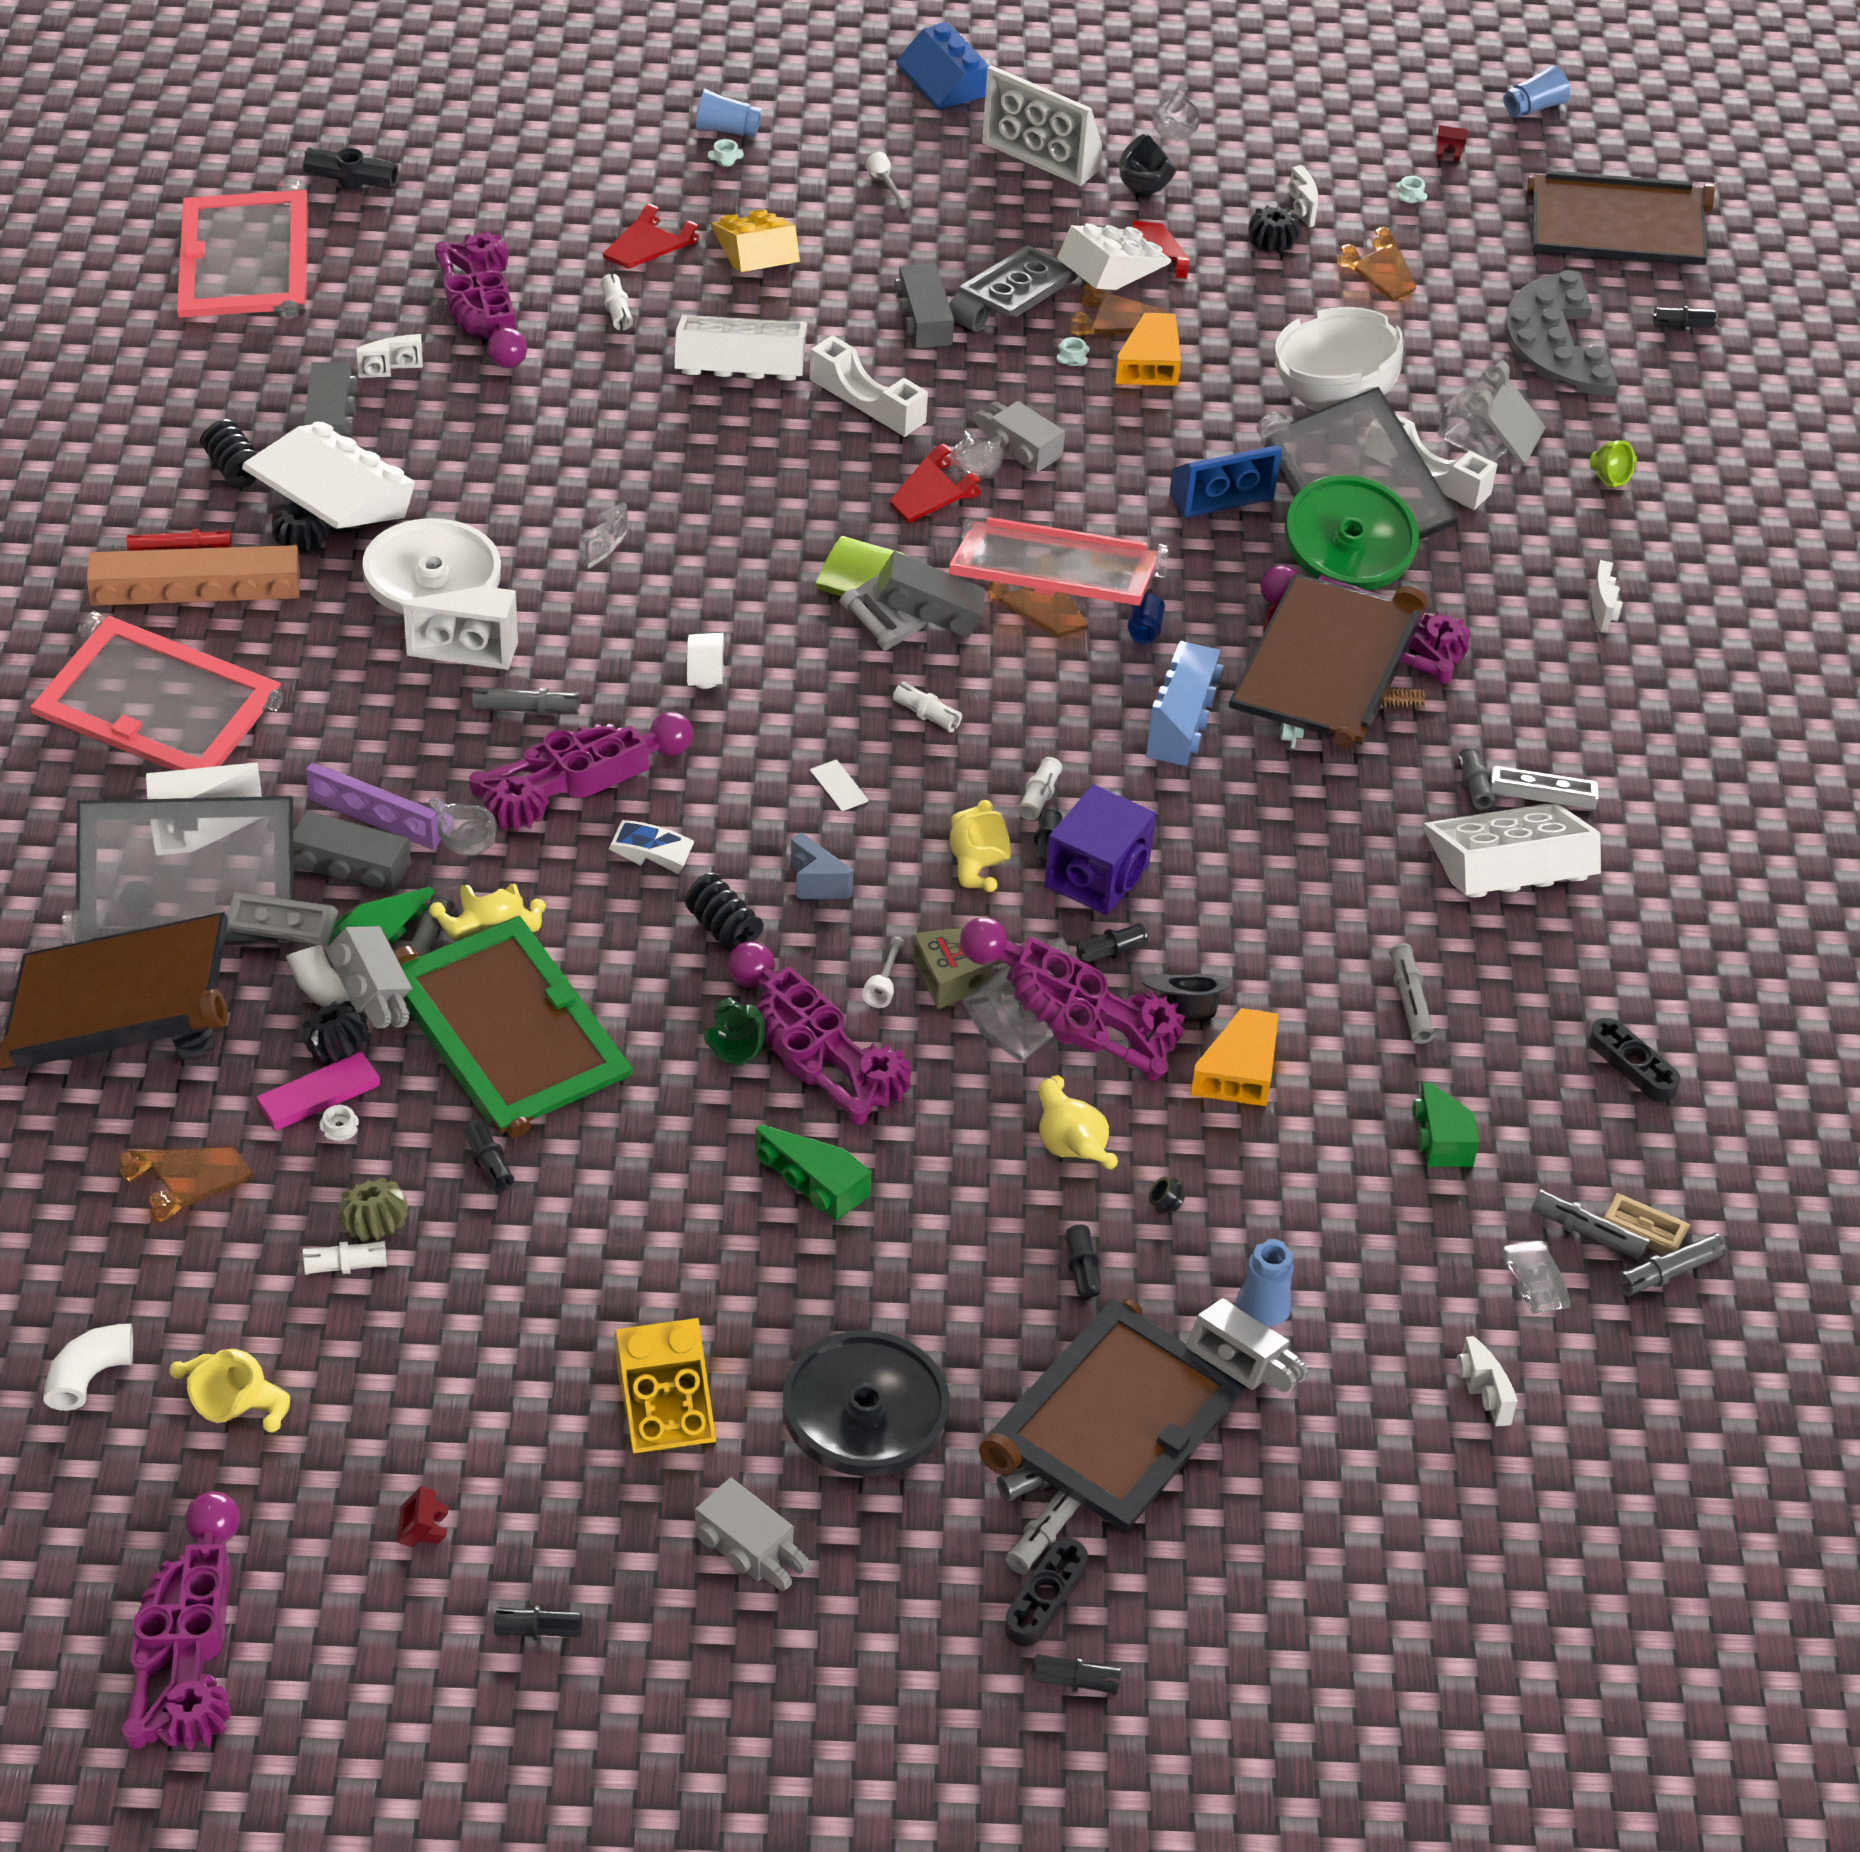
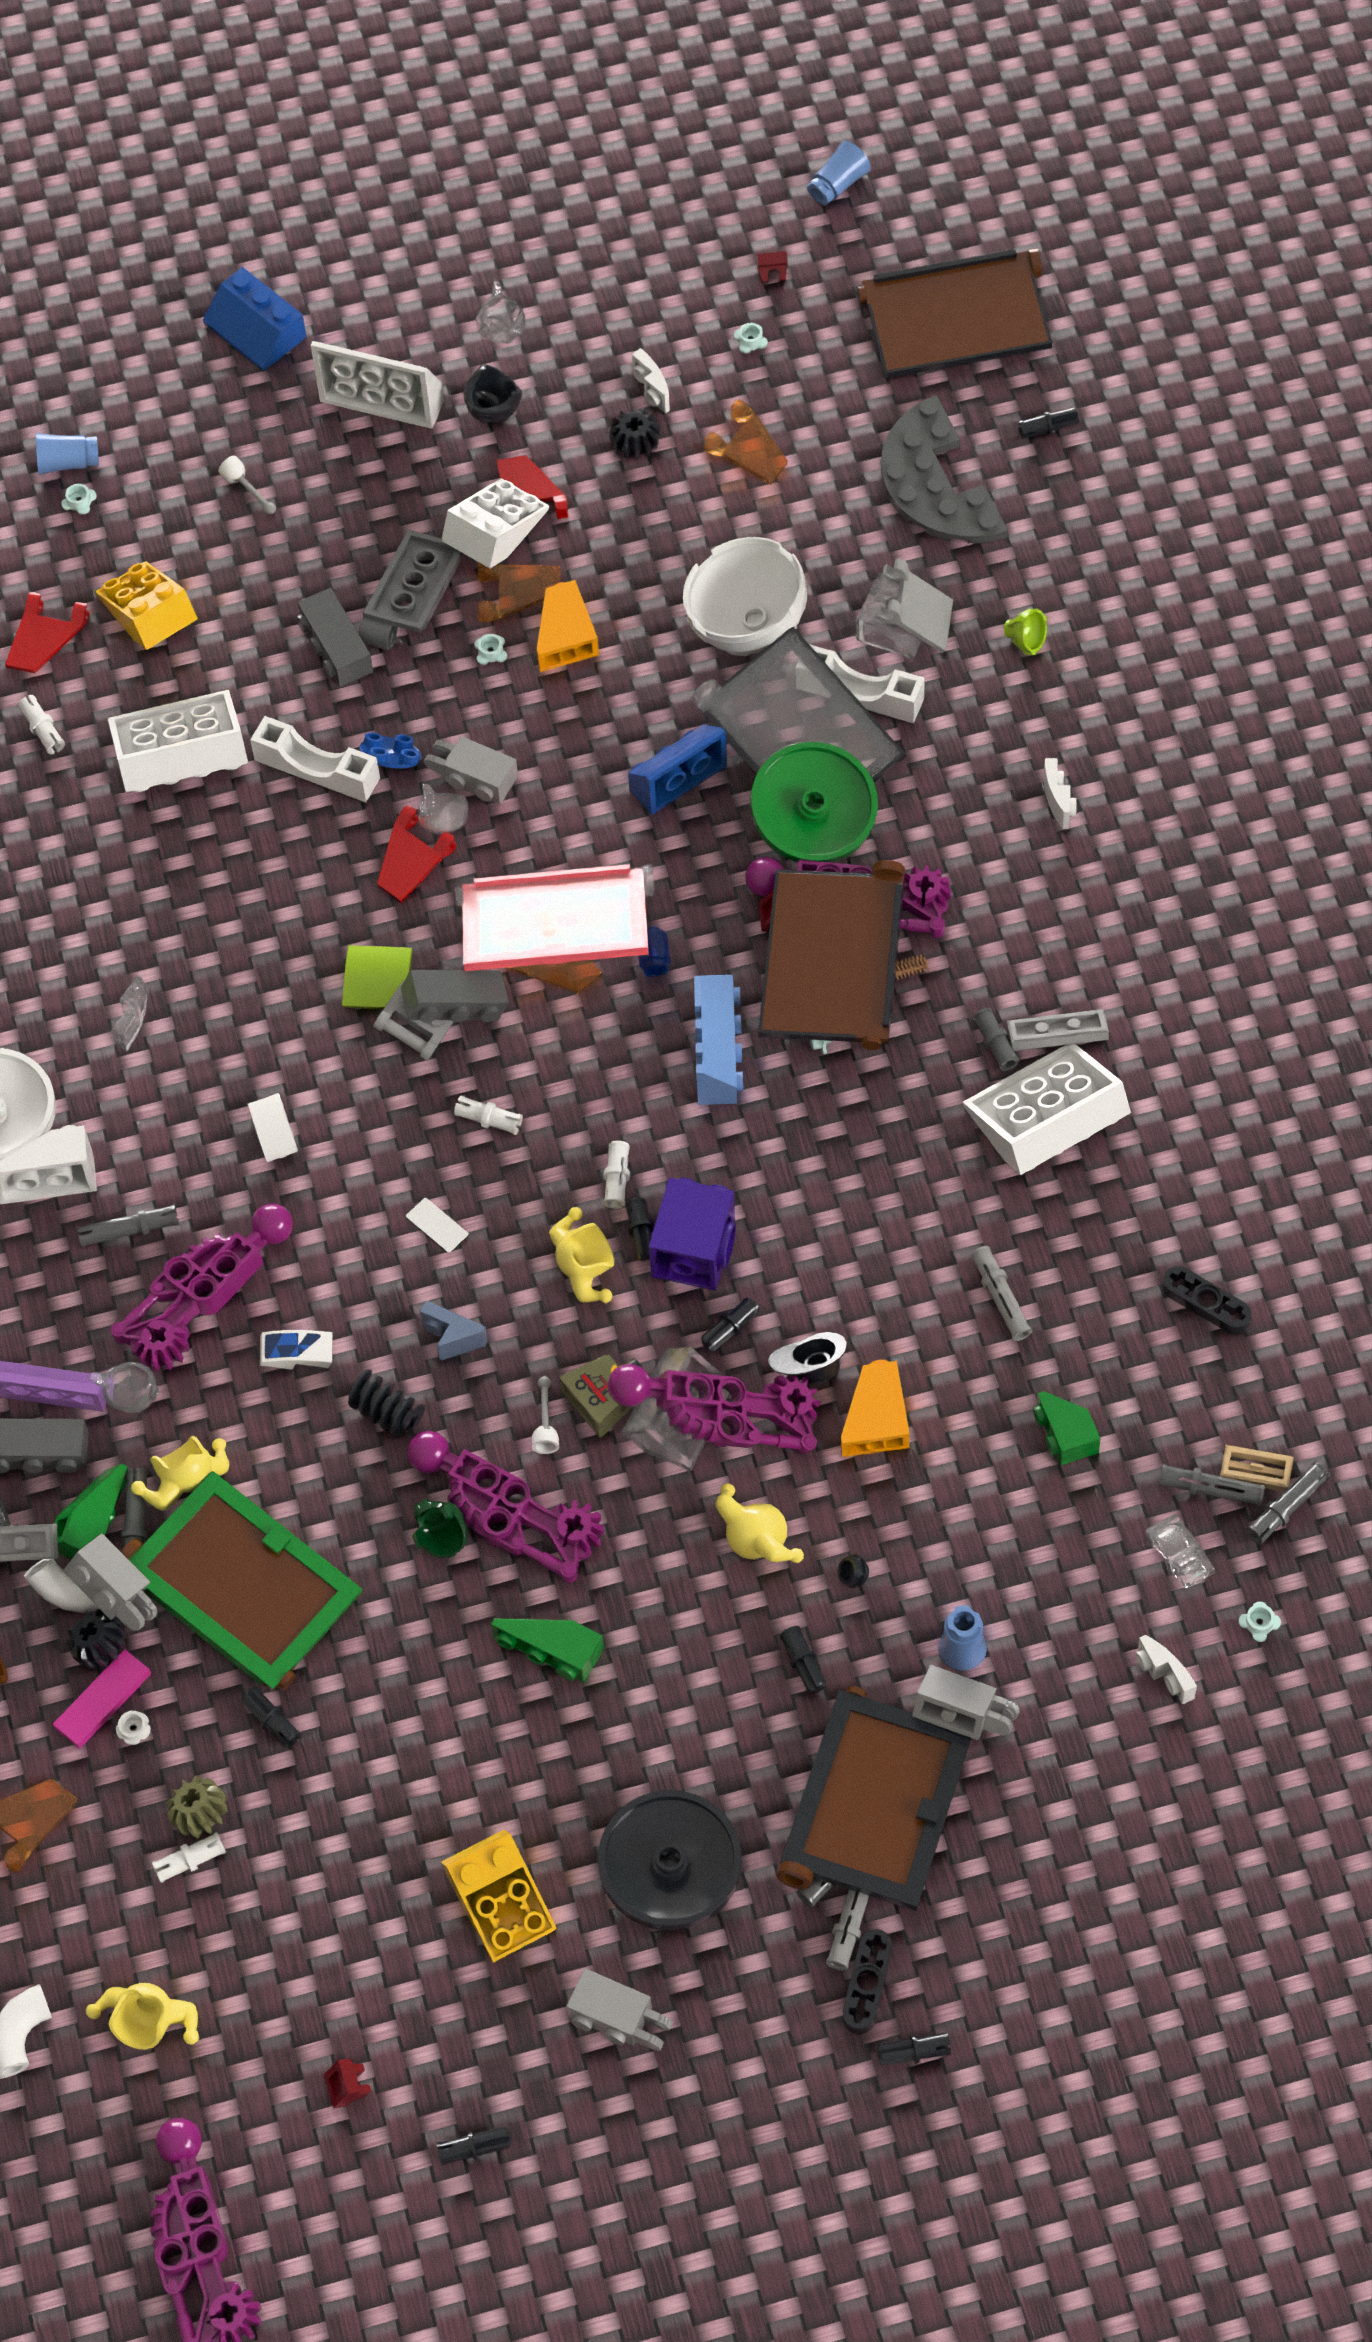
camera: 10 degrees left, 15 degrees up
none -> blue dish [359,732,422,768]
none -> light aqua plate [1239,1602,1281,1642]

